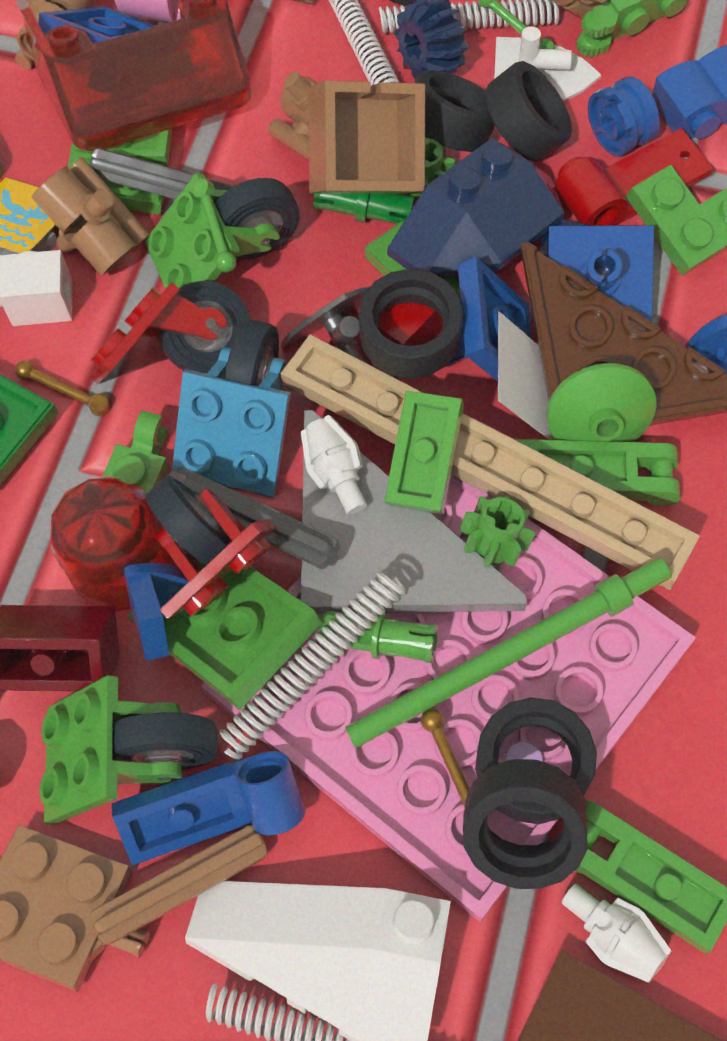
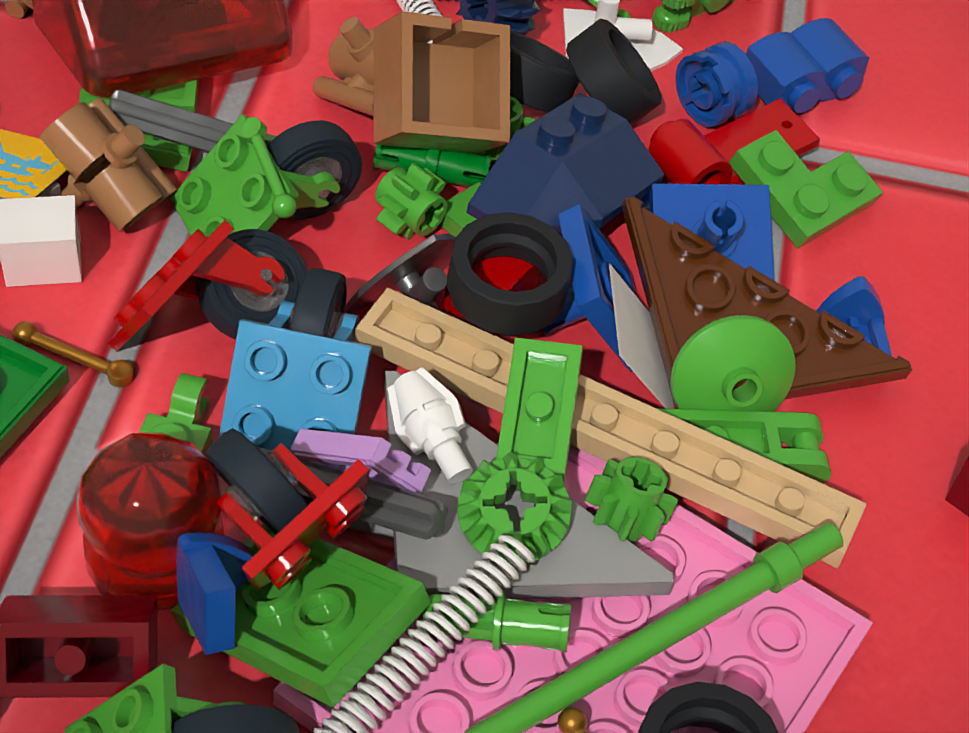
camera: 15 degrees left, 15 degrees down
none -> lavender tile [290,429,431,493]
none -> bright green gear [375,163,448,239]
none -> bright green gear [457,451,572,564]

